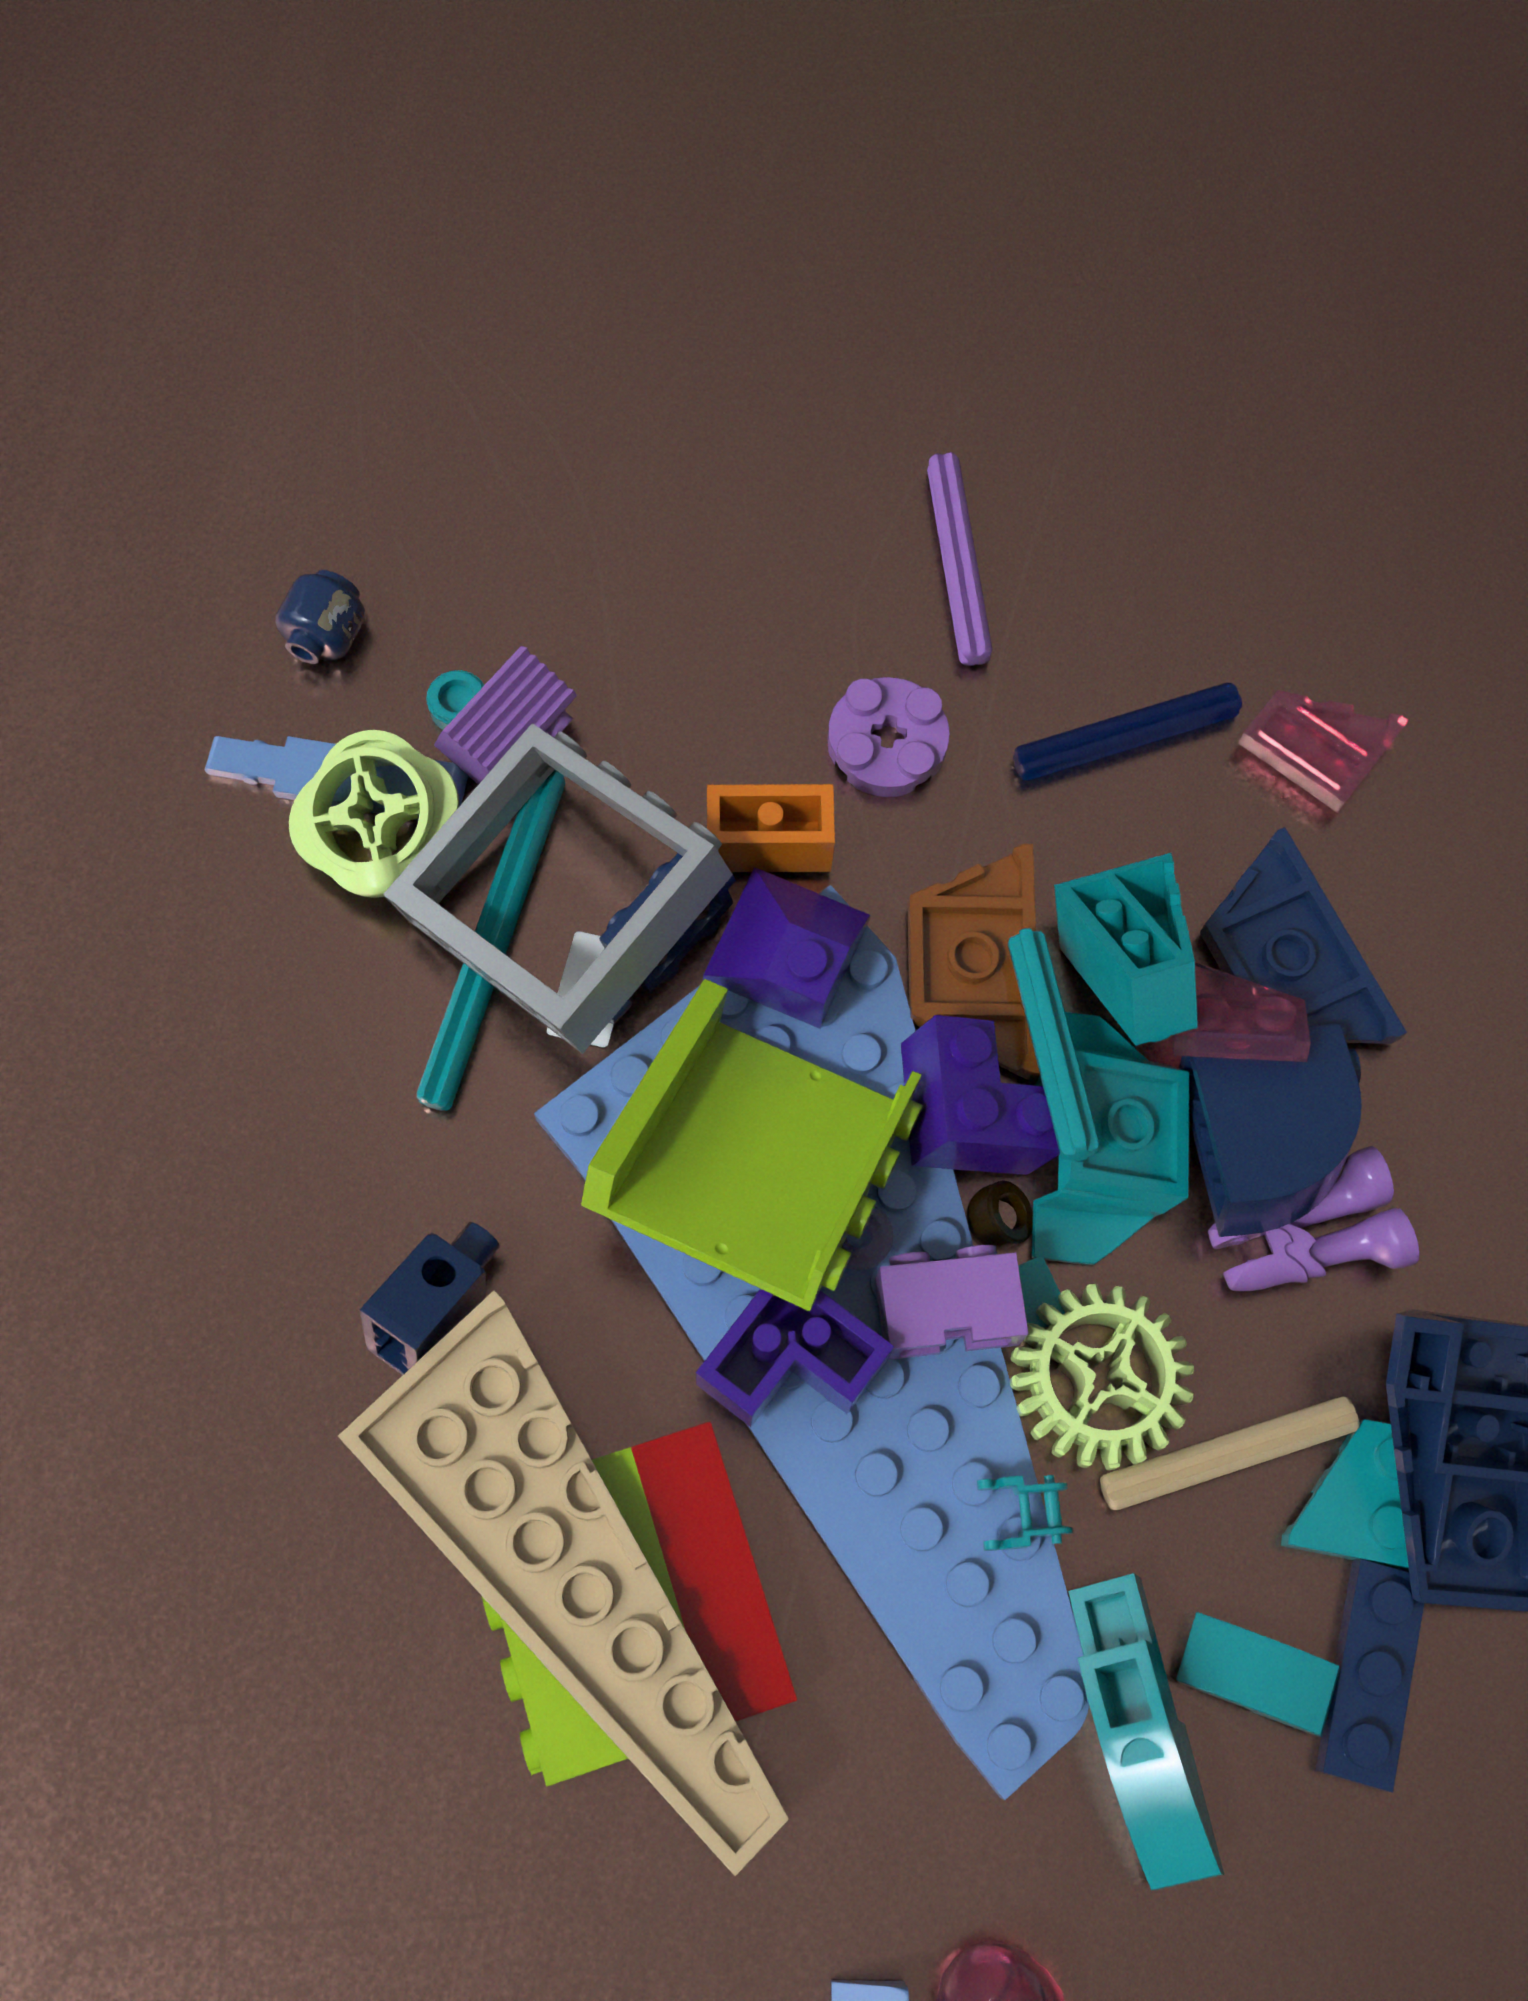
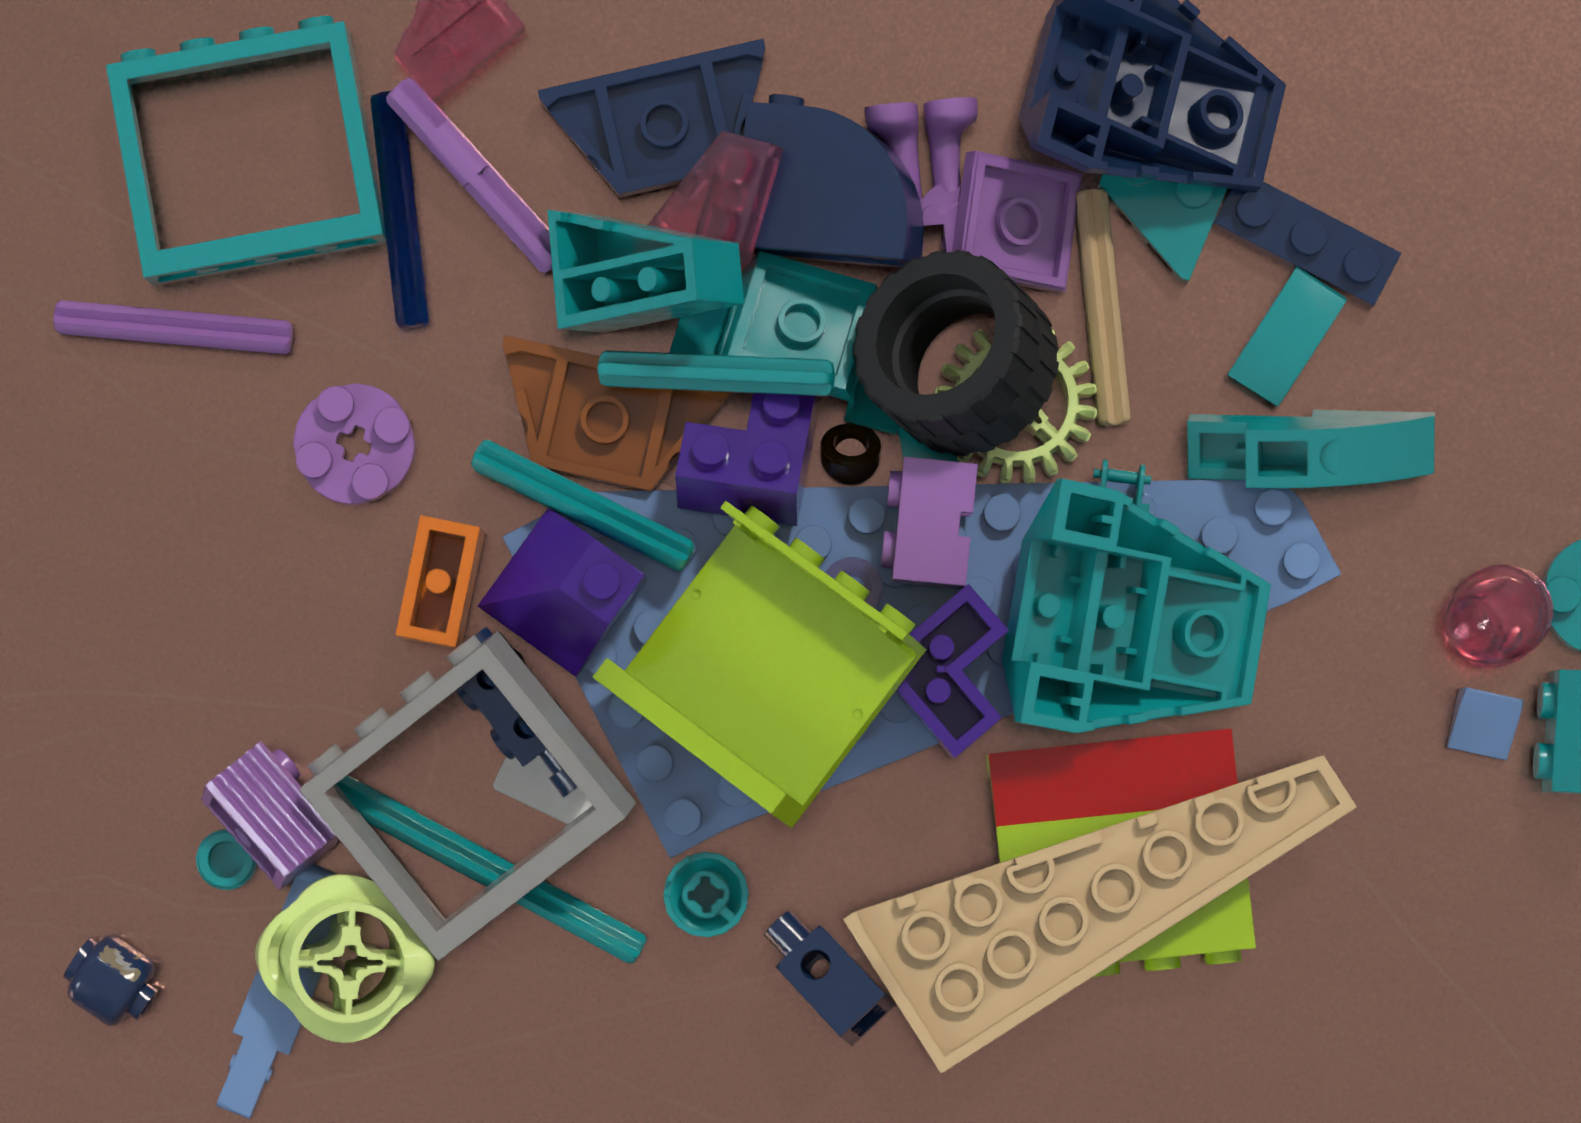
camera: 75 degrees left, 15 degrees up
none -> teal window [106,16,388,285]
none -> medium lavender axle [386,77,552,273]
none -> teal axle [471,440,694,571]
none -> teal wheel [663,852,749,937]
none -> black tyre [852,250,1059,456]
none -> medium lavender plate [952,151,1082,293]
none -> teal wedge [1002,478,1271,733]

